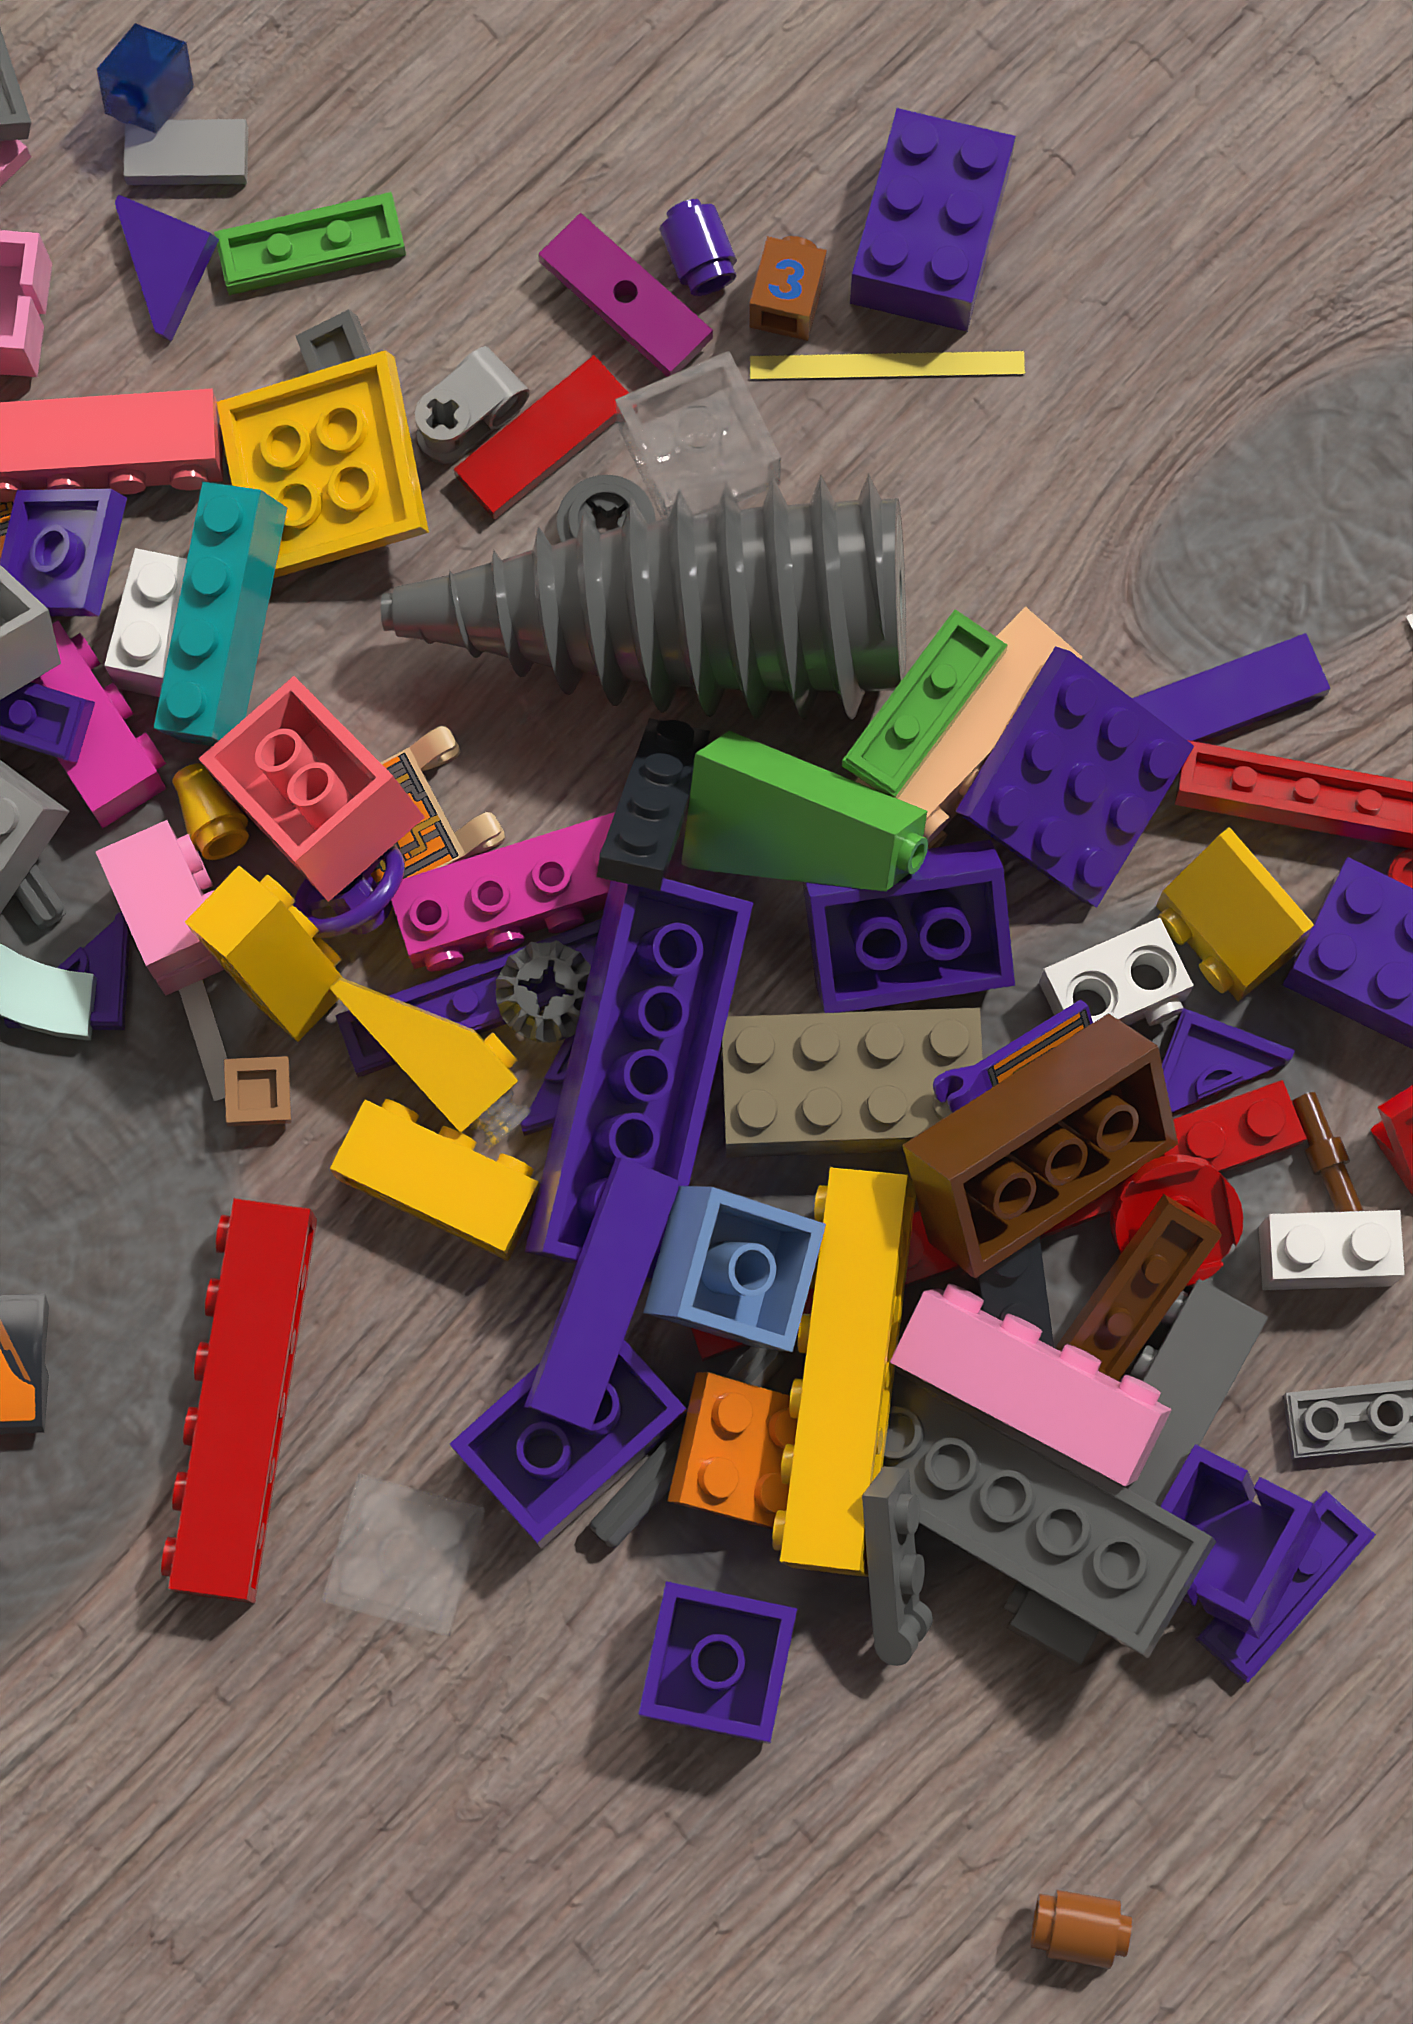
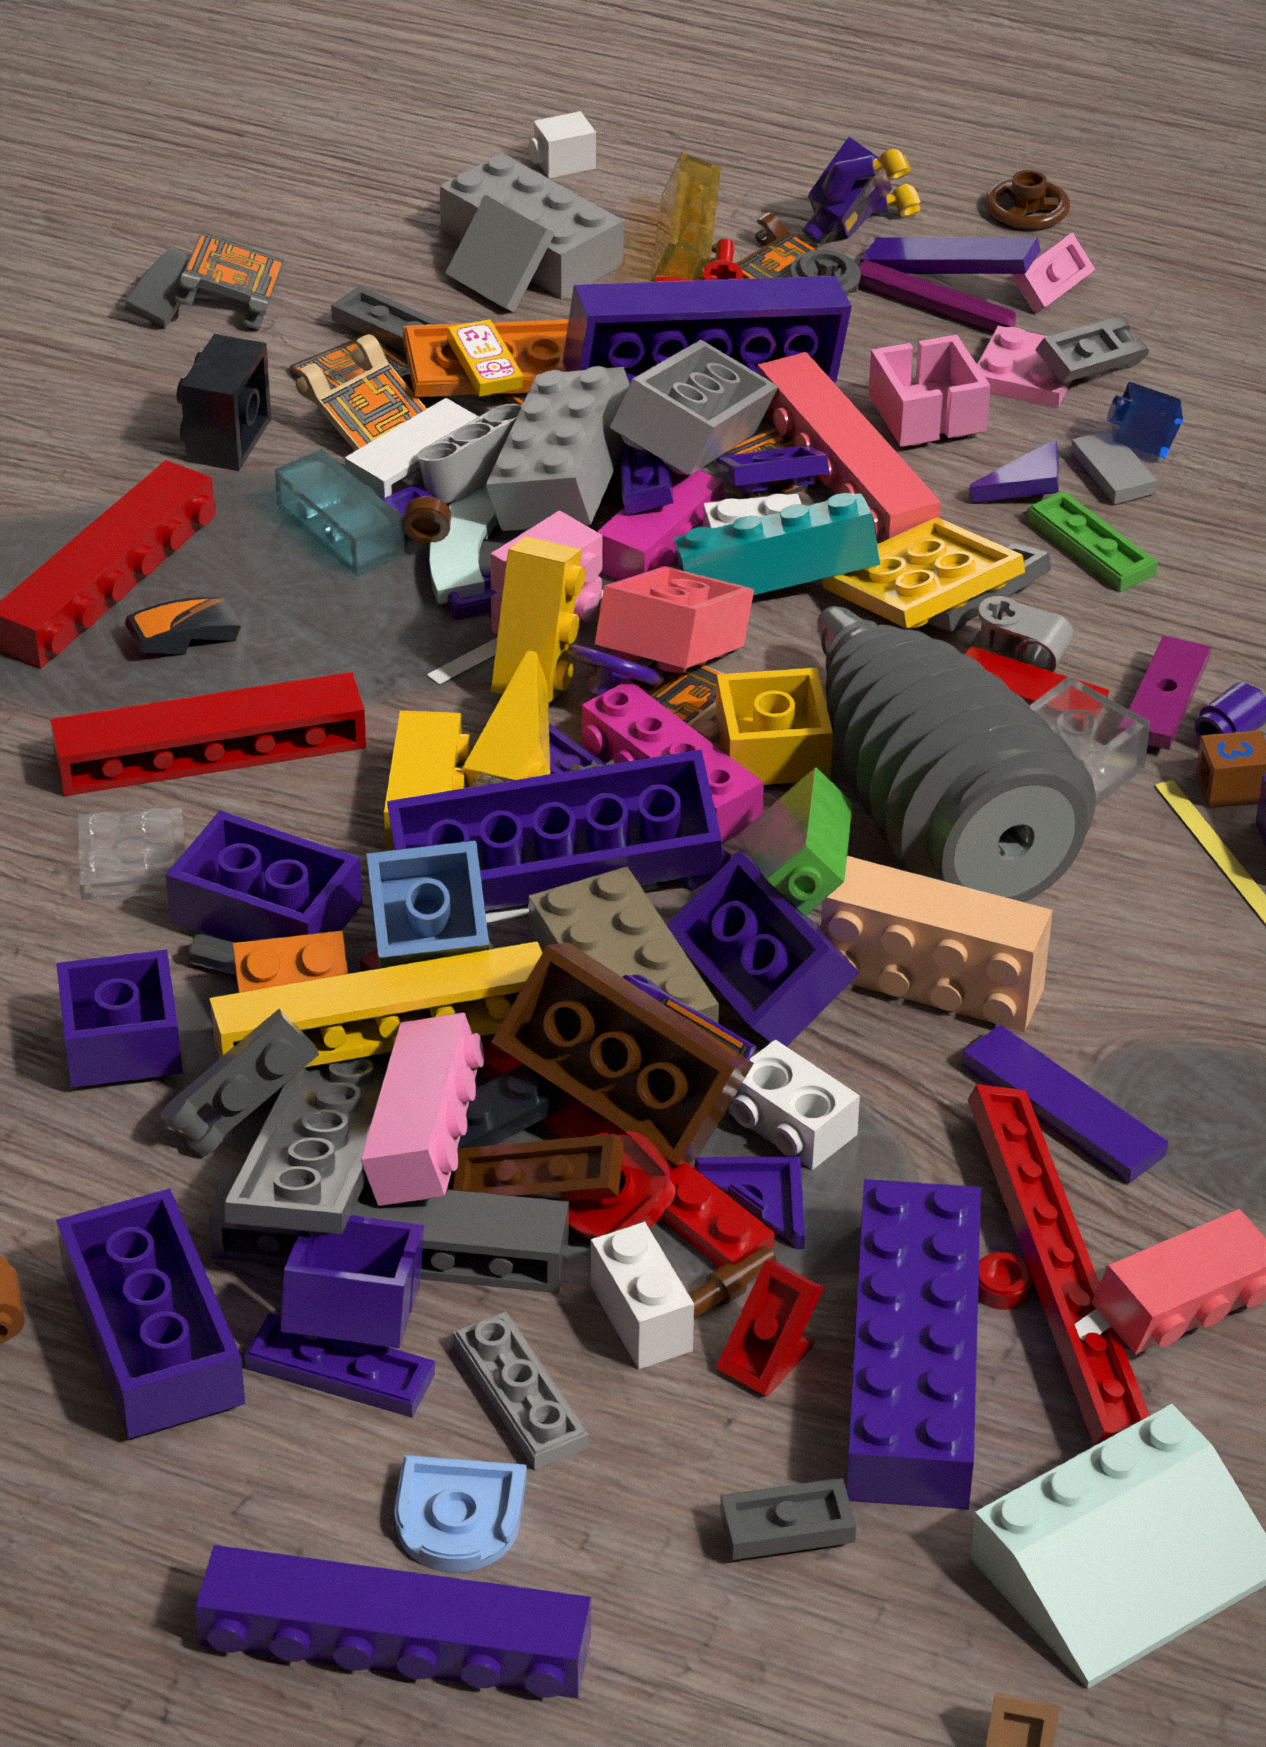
camera: 65 degrees right, 35 degrees down
medium nougat plate [224,1056,291,1126] -> none
dark purple tile [524,1157,681,1430] -> none
black plate [596,718,710,891] -> none
bright green tile [842,609,1008,799] -> none
dark purple plate [955,646,1194,908] -> none
yellow slope [1156,827,1314,1001] -> none
none -> dark purple brick [56,1188,245,1439]
none -> yellow brick [715,668,833,785]

